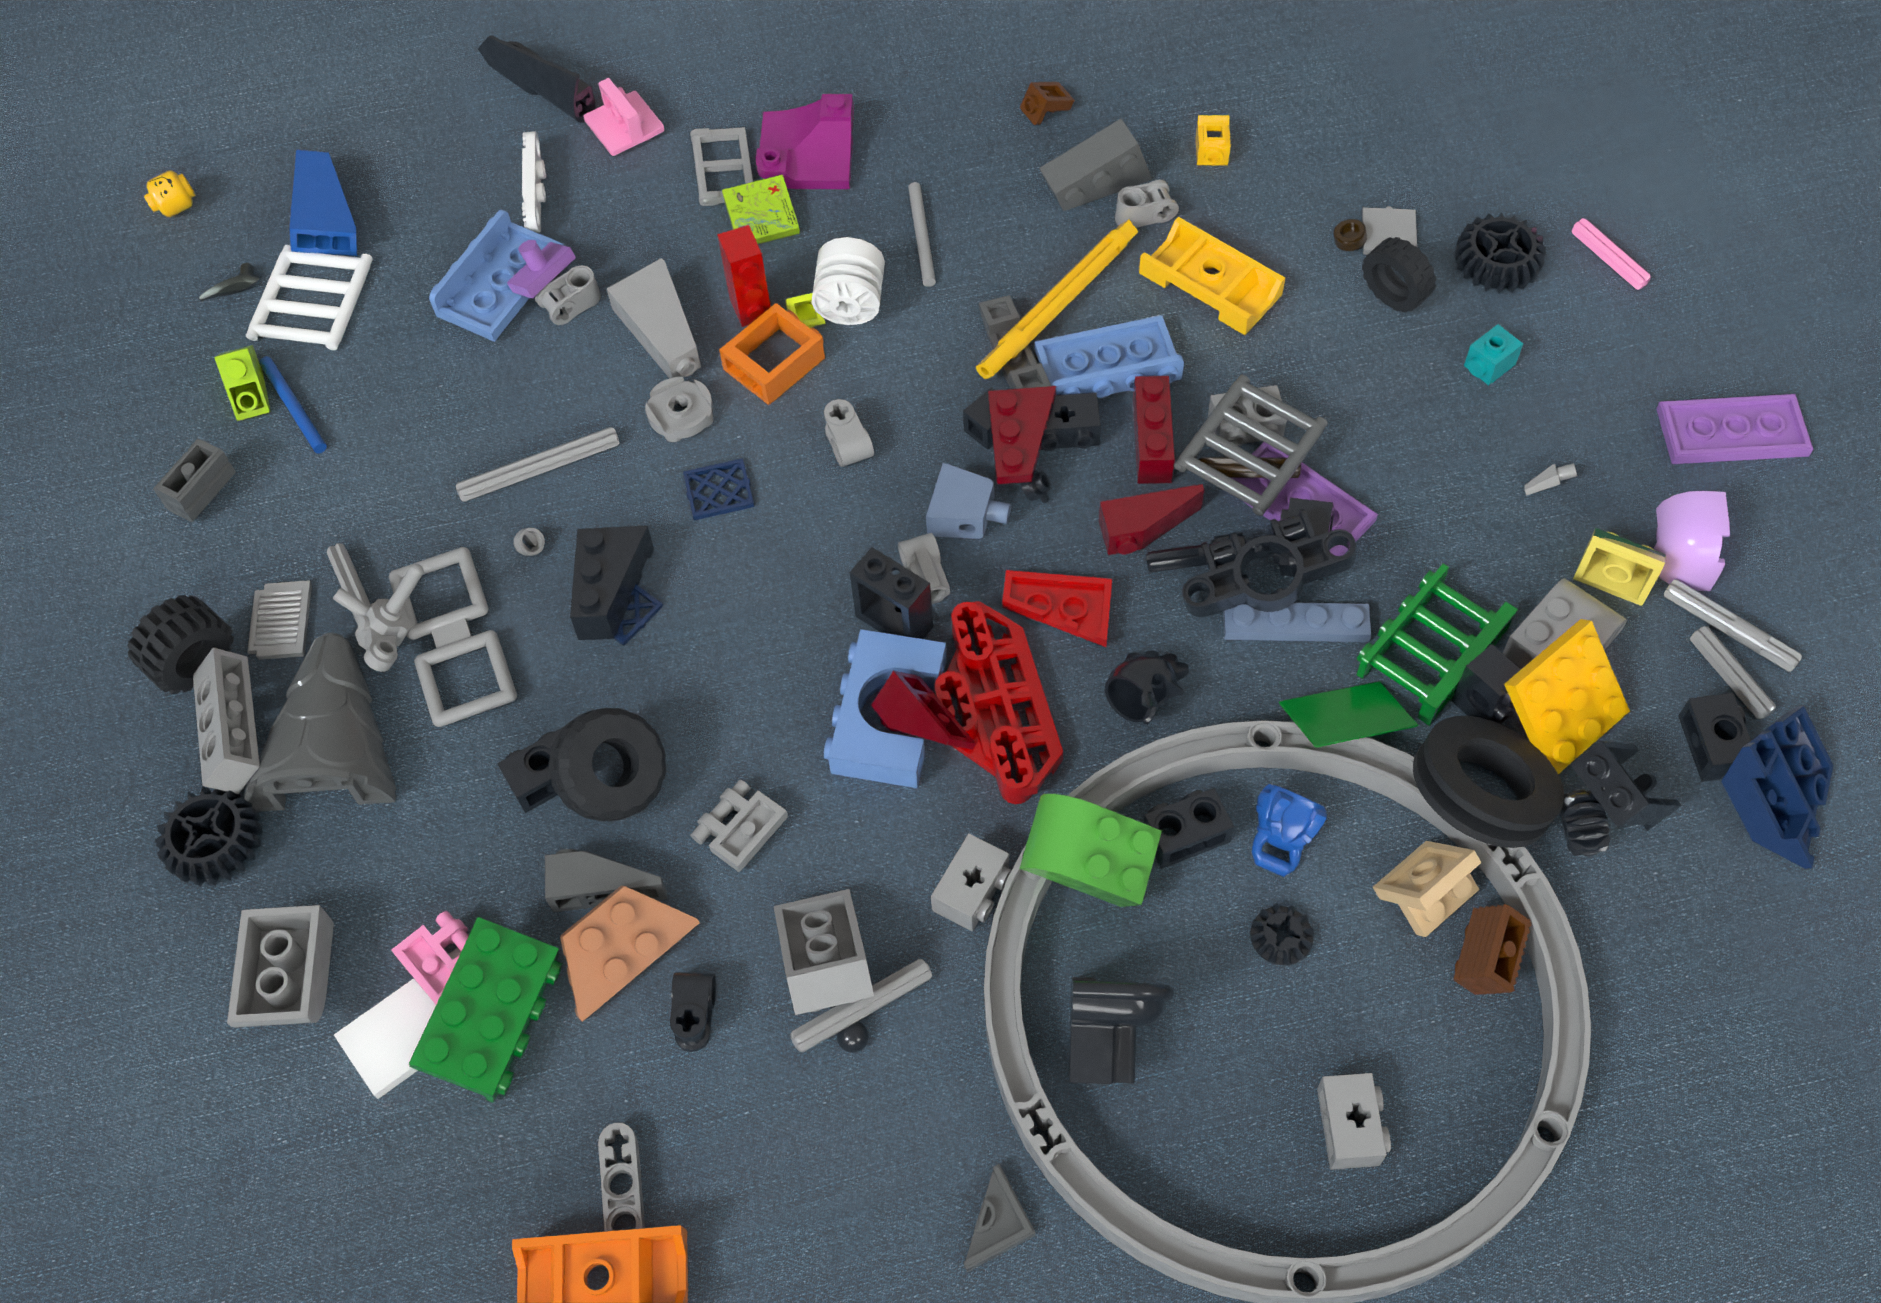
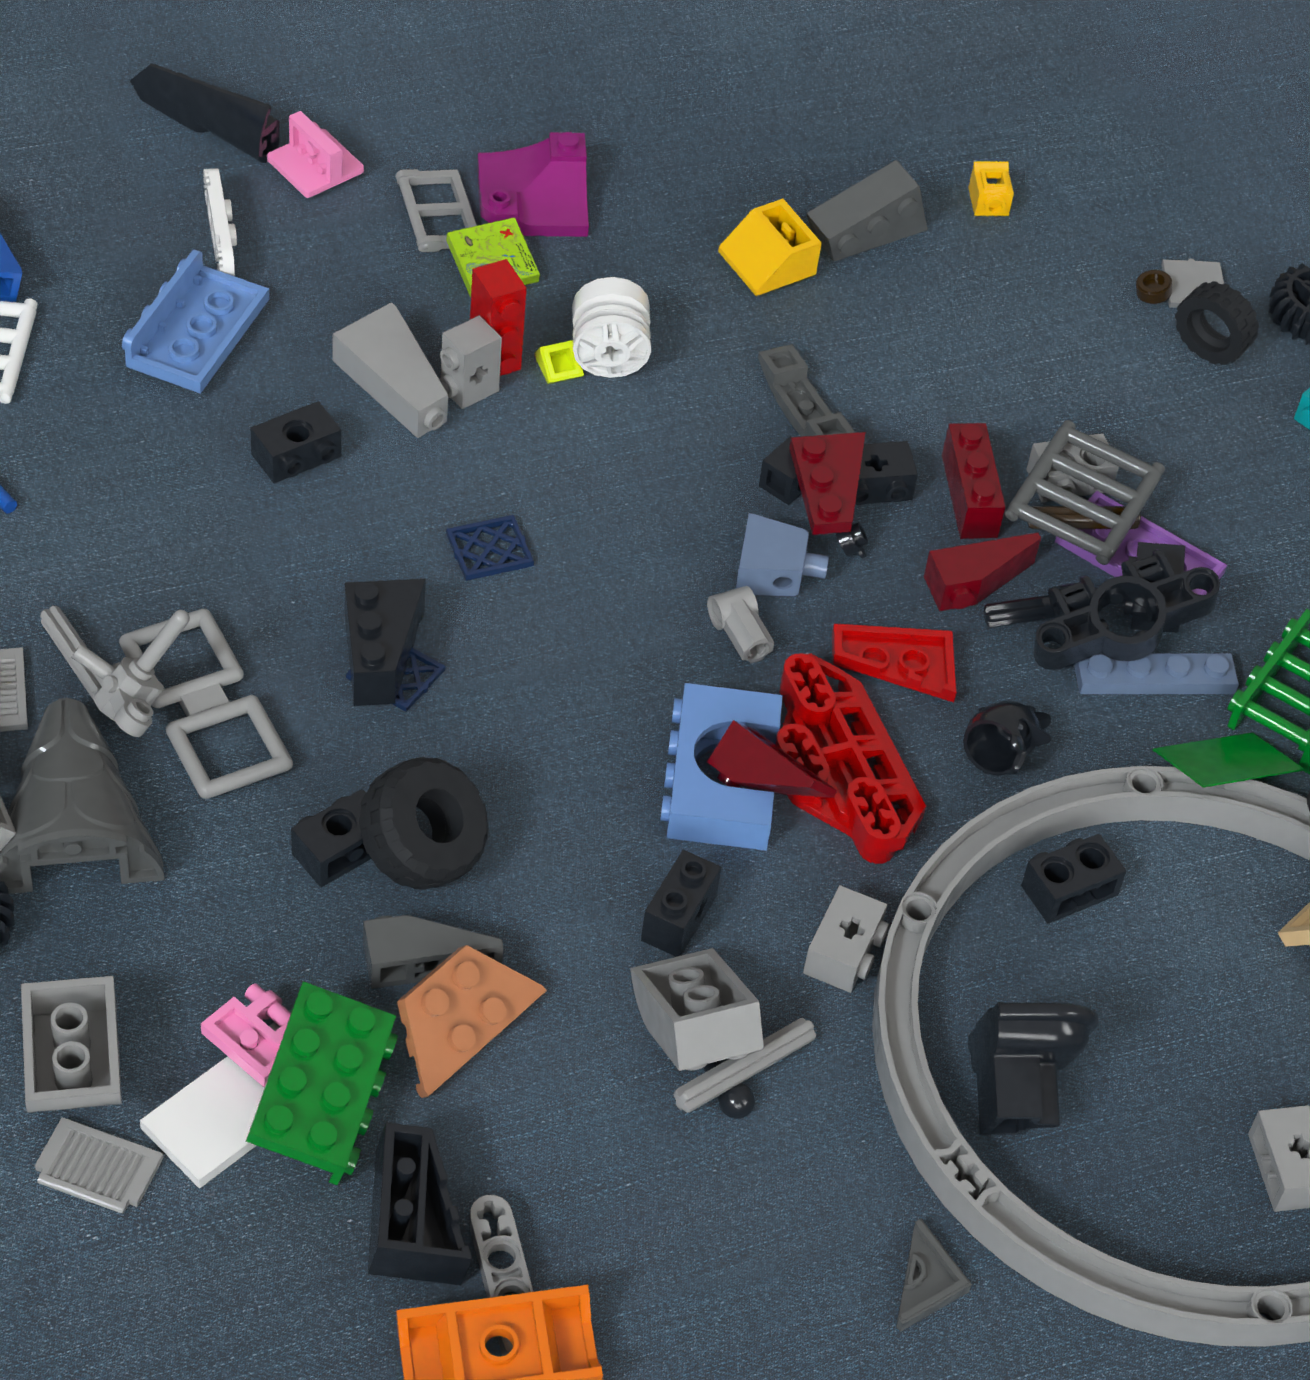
camera: 15 degrees left, 10 degrees down
light grey axle [456,427,619,502] -> none
medium lavender tile [507,240,576,299] -> none
light grey hinge [514,528,545,556] -> none
light grey piece [535,265,601,325] -> none
light grey plate [645,377,713,442] -> none
black piece [670,972,716,1052] -> none
light grey plate [690,780,788,873] -> none
orange window [719,303,825,405] -> none
light grey piece [824,399,874,467] -> none
black window [849,547,933,639] -> none
light grey bar [908,182,936,287] -> none
yellow piece [976,219,1139,379] -> none
reddish brown bracket [1020,82,1075,125] -> none
bright green brick [1020,794,1162,907] -> none
medium blue bracket [1034,315,1184,398] -> none
light grey piece [1115,180,1179,228] -> none
yellow piece [1139,217,1285,335] -> none
black gear [1250,903,1314,965] -> none
blue piece [1252,784,1327,877] -> none
none -> light grey window [35,1117,164,1214]
none -> black brick [250,401,341,484]
none -> black wedge [368,1122,472,1285]
none -> light grey brick [439,315,502,409]
none -> black brick [641,850,722,957]
none -> yellow slope [718,199,822,296]

